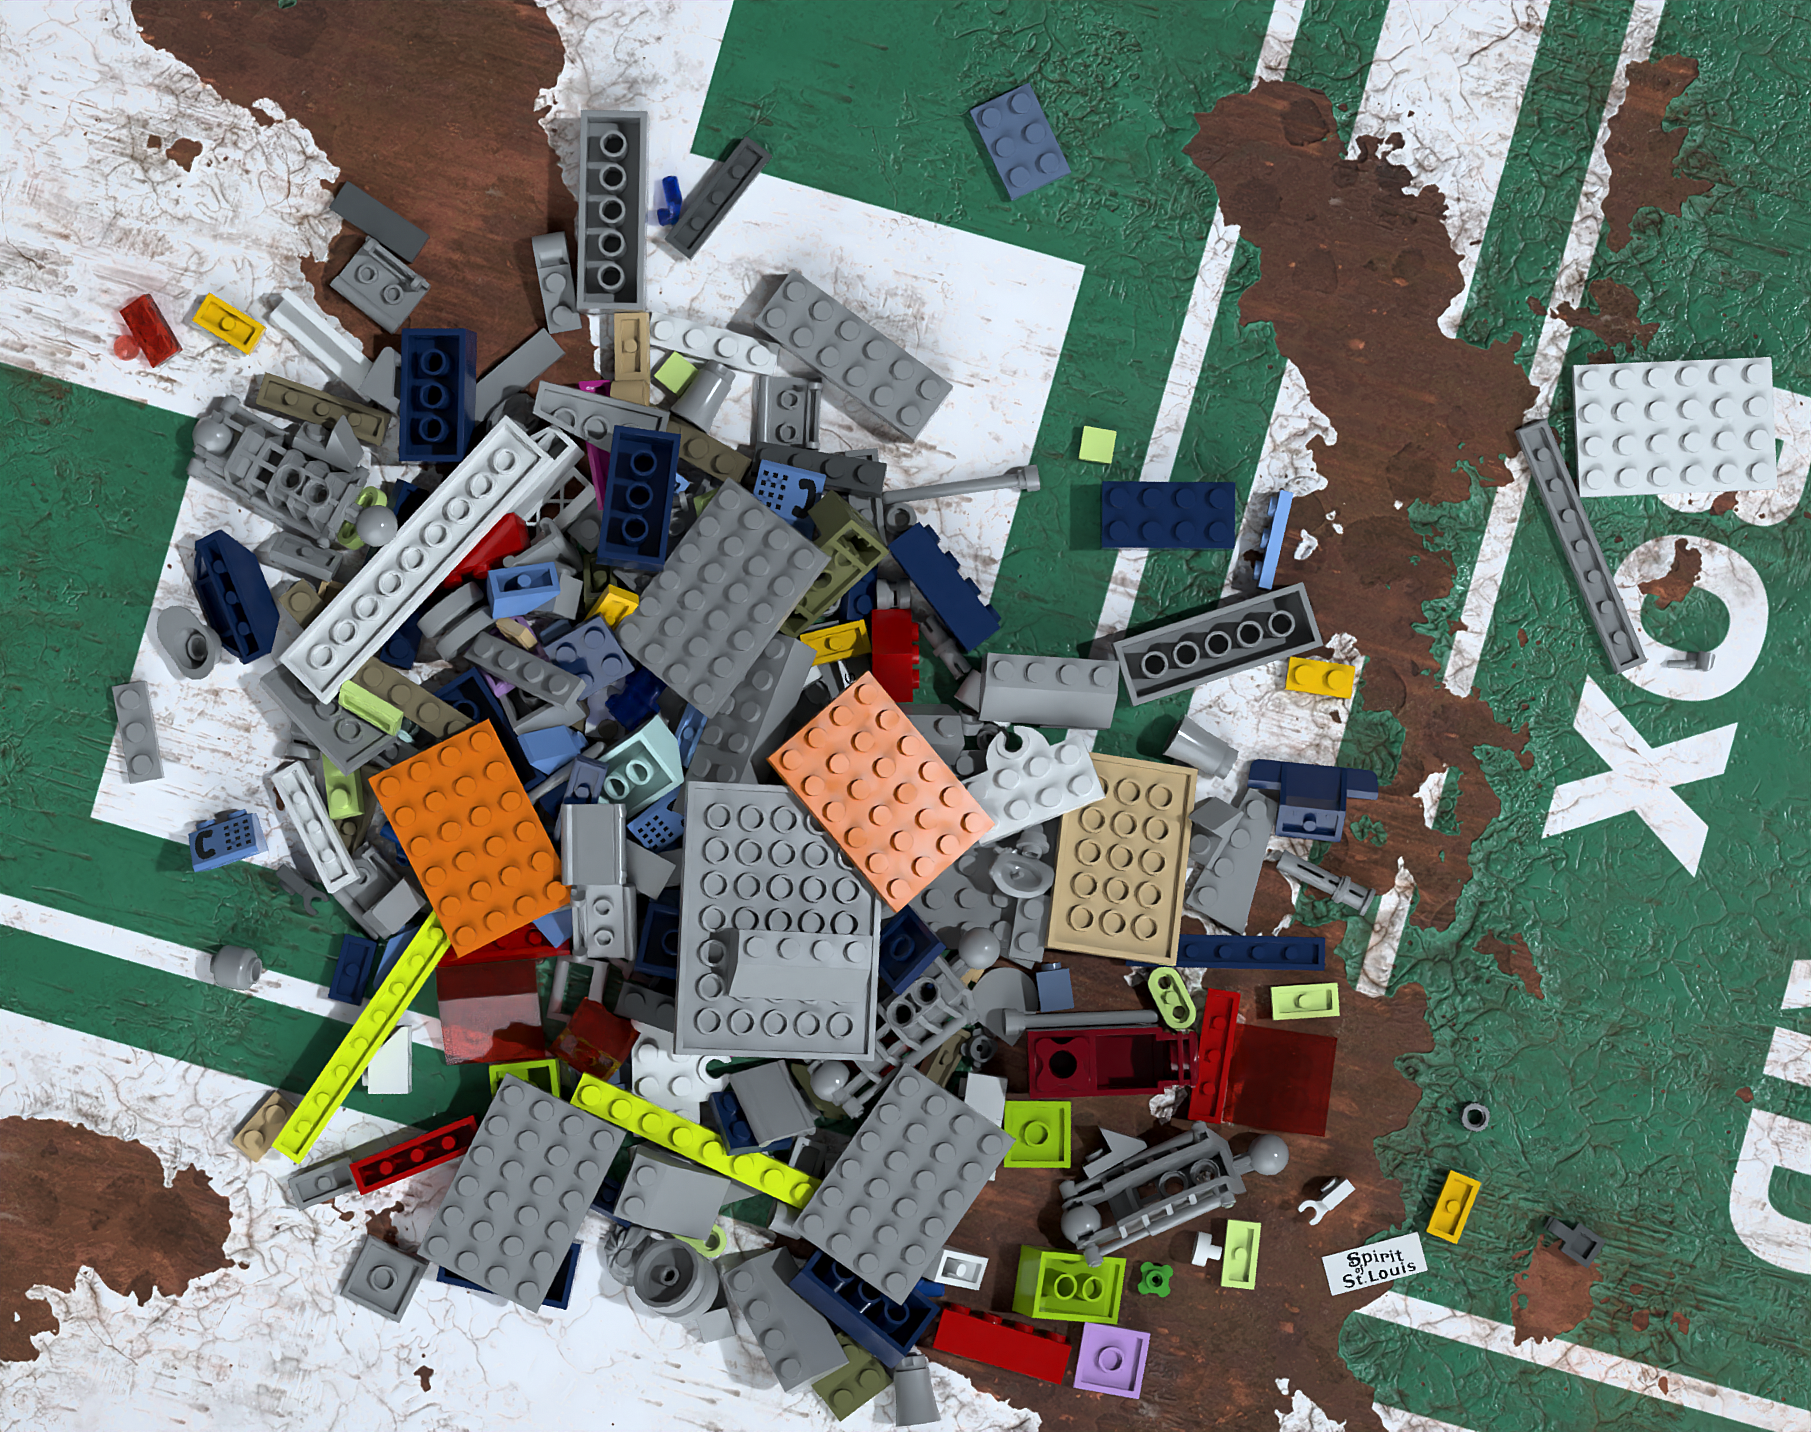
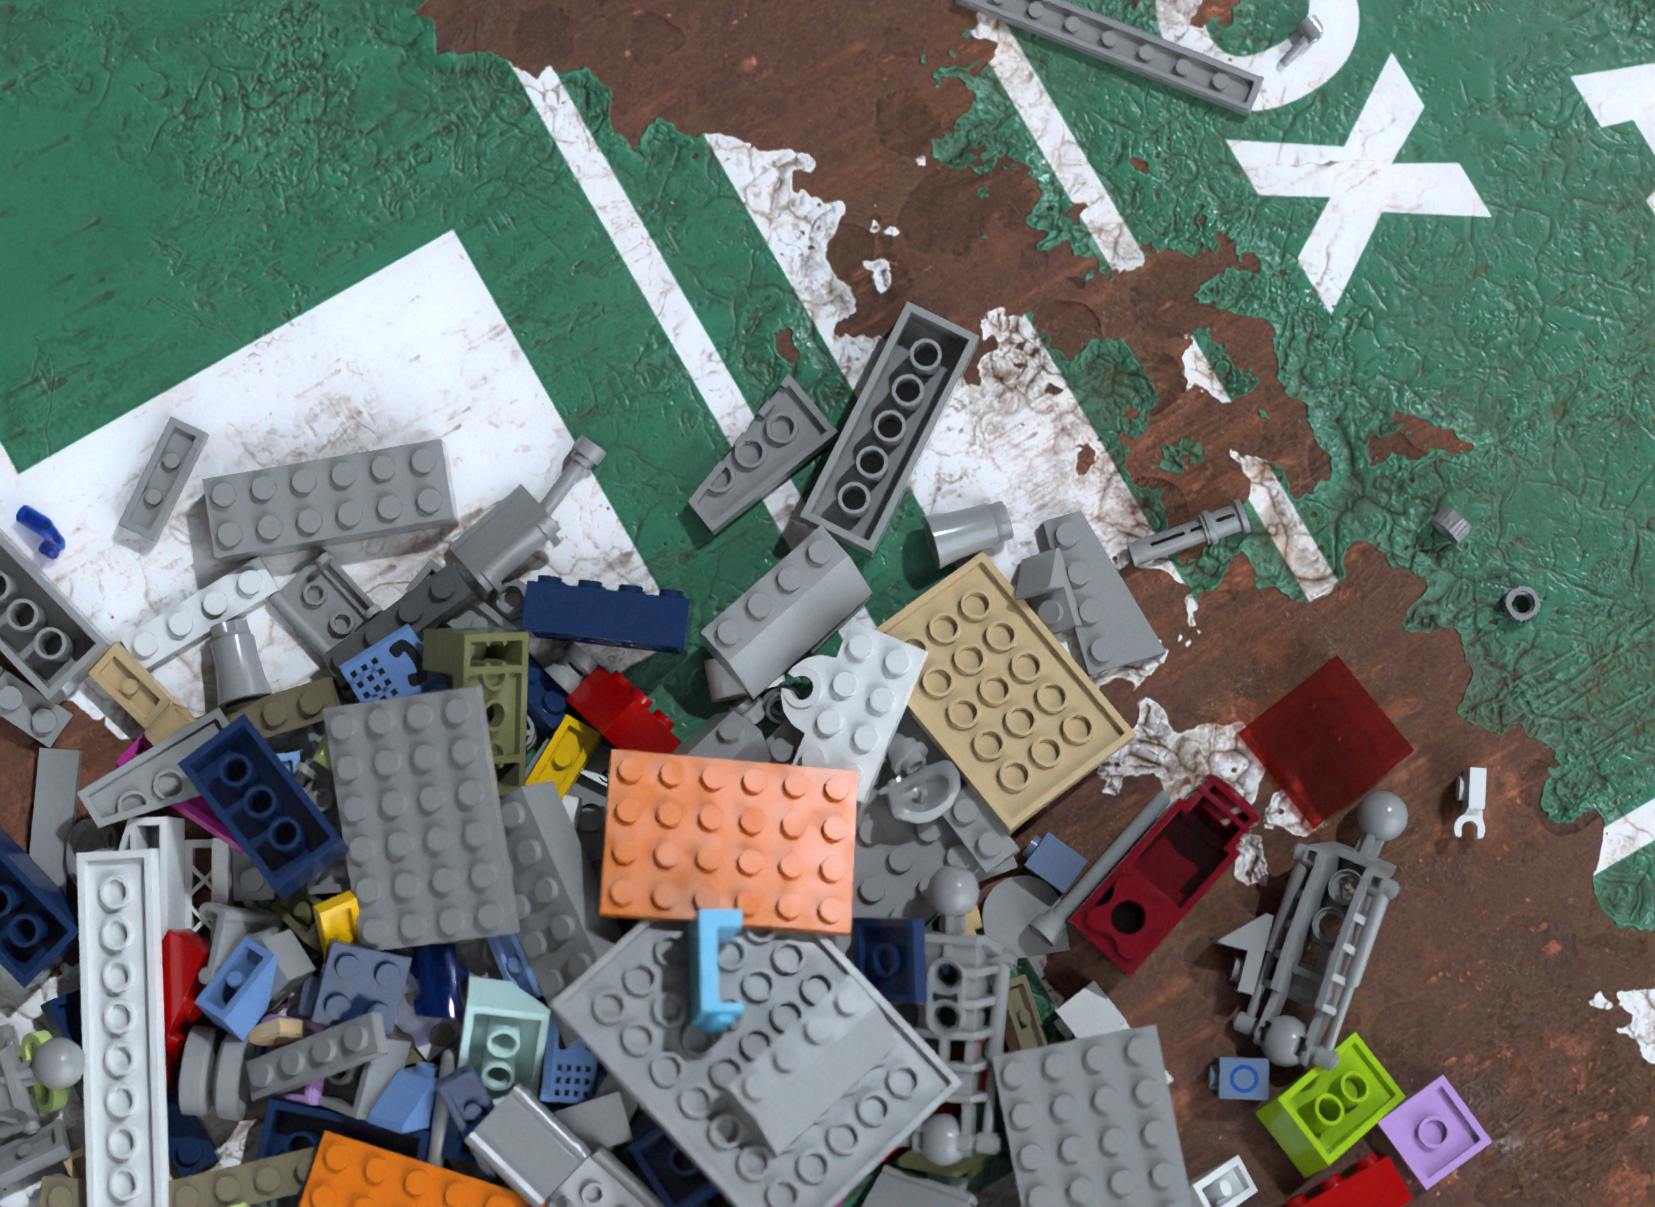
camera: 35 degrees left, 5 degrees down
yellowish green tile [654,351,699,398] -> none
dark grey plate [665,136,772,261] -> none
light grey pin [918,615,973,680] -> none
dark grey plate [960,1028,998,1068] -> none
sand blue plate [969,83,1071,202] -> none
lime plate [1004,1100,1071,1168] -> none
yellowish green tile [1078,426,1117,465] -> none
dark blue brick [1100,481,1235,551] -> none
dark blue plate [1125,934,1325,971] -> none
bright green plate [1138,1261,1173,1297] -> none
yellowish green plate [1147,967,1196,1029] -> none
red plate [1187,987,1241,1124] -> none
white tile [1191,1231,1222,1267] -> none
yellowish green plate [1220,1218,1261,1290] -> none
dark blue plate [1247,759,1378,842] -> none
light blue plate [1252,490,1294,591] -> none
yellowish green plate [1270,982,1340,1020] -> none
yellow plate [1284,657,1356,699] -> none
white sticker [1322,1232,1428,1296] -> none
yellow plate [1424,1169,1481,1244] -> none
none -> light grey plate [118,416,210,543]
none -> light grey piece [448,484,562,594]
none -> light grey wing [688,373,839,535]
none -> medium azure panel [688,909,744,1033]
none -> sand blue brick [1208,1056,1269,1100]
none -> light grey axle [1431,506,1470,545]

